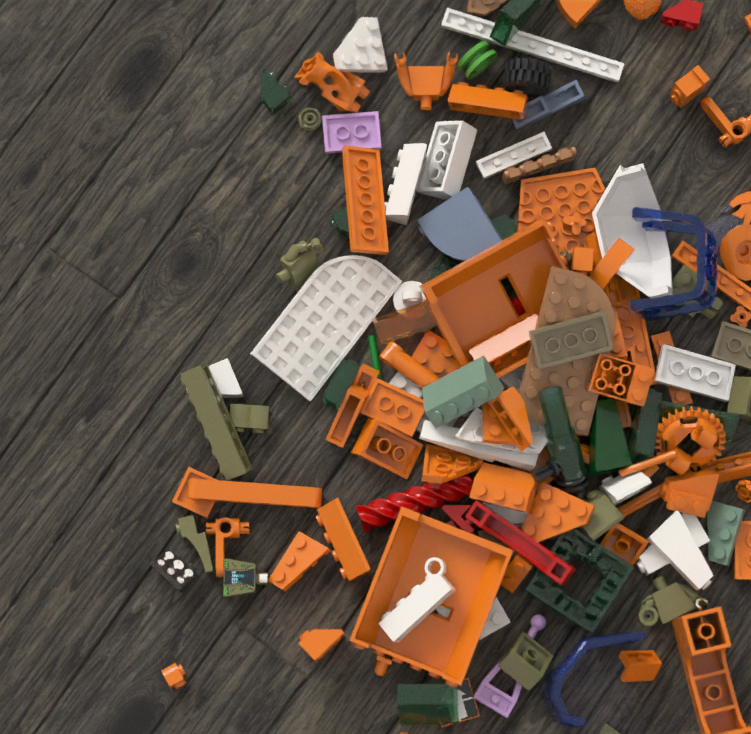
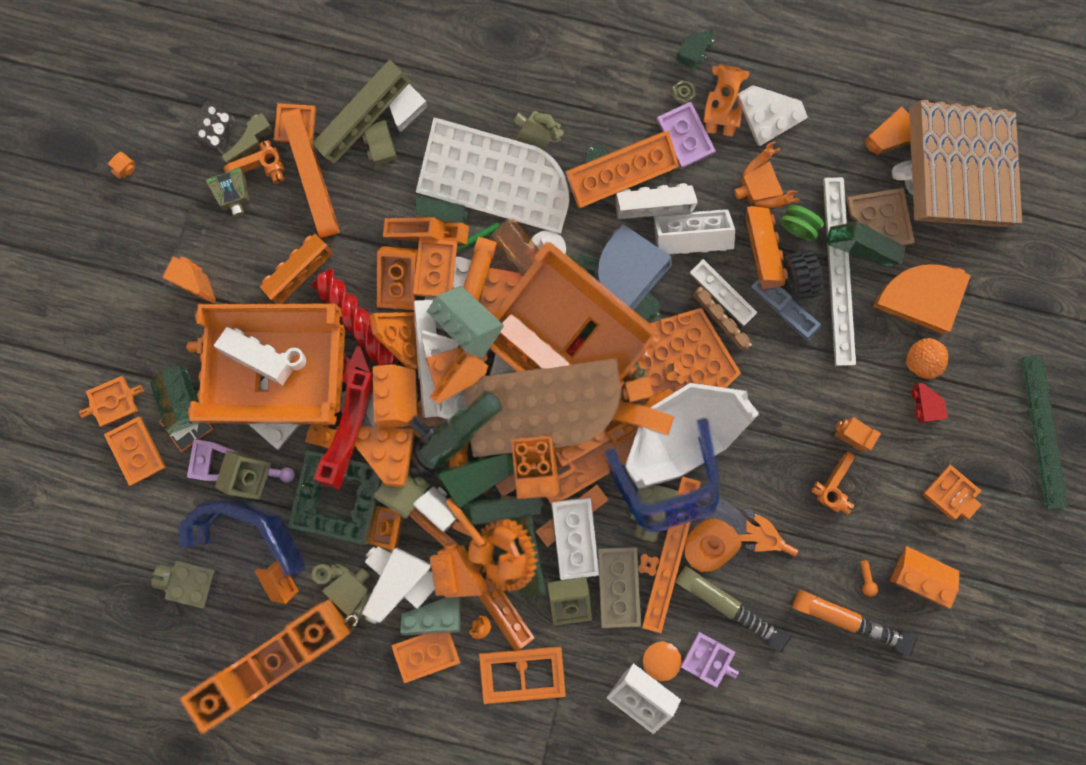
camera: 70 degrees right, 5 degrees up
orange wing [268,531,331,592] -> none
dark tan plate [528,311,614,370] -> none

